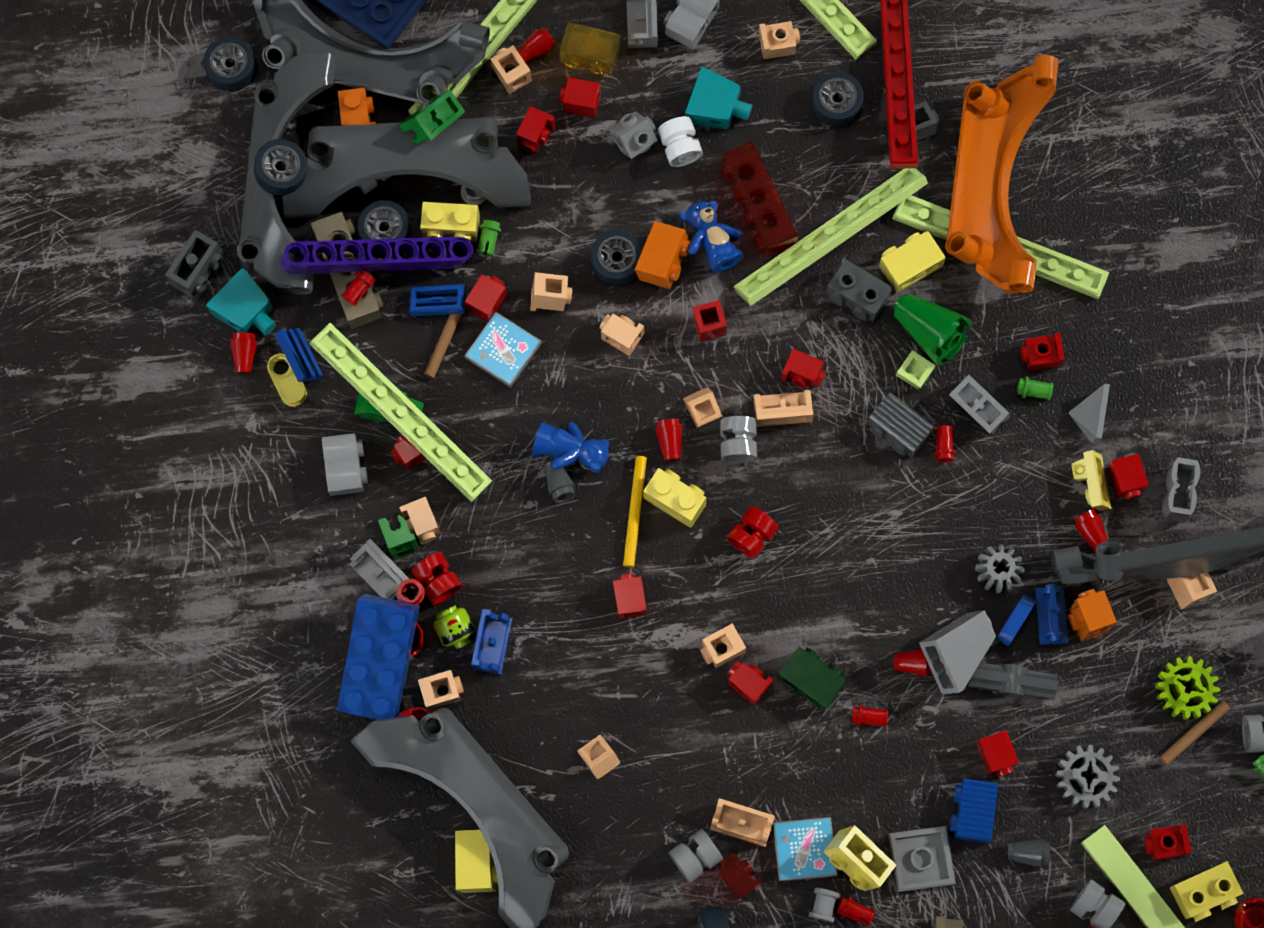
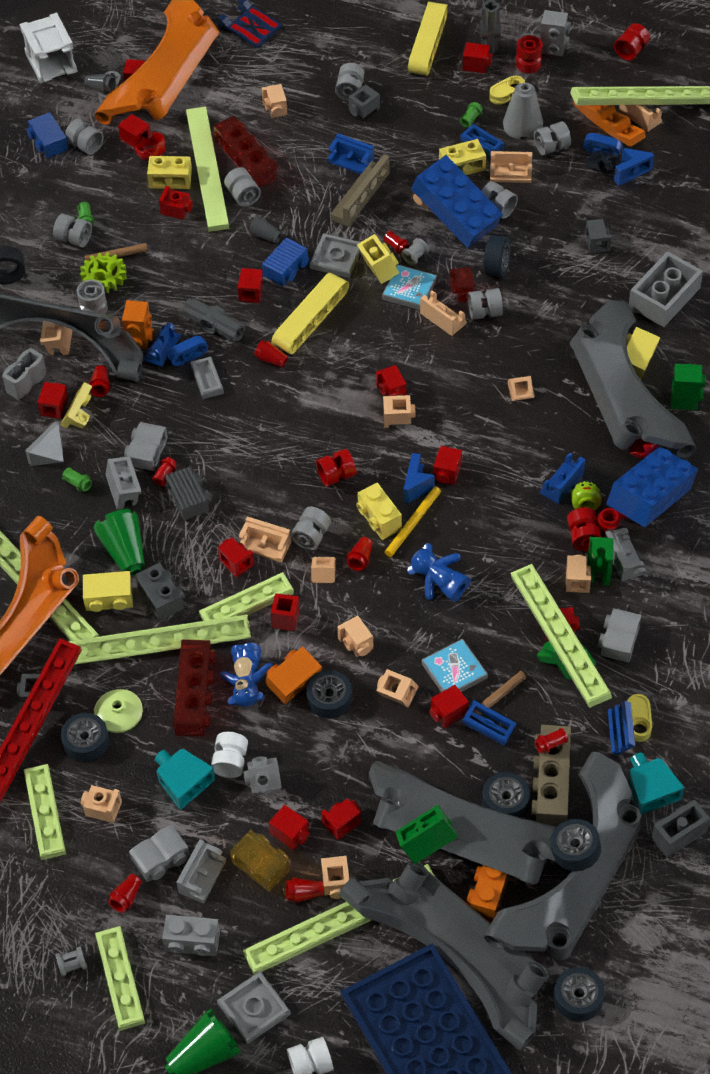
camera: 155 degrees left, 20 degrees down
red cone [230,333,258,374] -> none
dark purple beam [279,237,473,274] -> none
light nougat brick [418,670,464,712] -> none
light yellow brick [421,202,480,242] -> none
bright green pin [476,220,501,257] -> none
dark grey cone [544,460,576,504] -> none
dark green brick [778,646,846,712] -> none
red pin [851,704,888,728] -> none
yellowish green plate [896,350,936,390] -> none
light grey slope [919,610,996,694] -> none
light grey gear [975,545,1024,594] -> none
red brick [1020,333,1065,371] -> none
light grey gear [1055,745,1120,809] -> none
none -> light grey wheel [76,280,108,314]
none -> yellowish green dish [94,689,143,733]
none -> light grey brick [124,422,167,471]
none -> light grey tile [190,357,224,399]
none -> yellowish green tile [199,572,294,621]
none -> light yellow beam [271,272,349,354]
none -> blue slope [404,453,435,503]
none -> green brick [670,364,706,410]

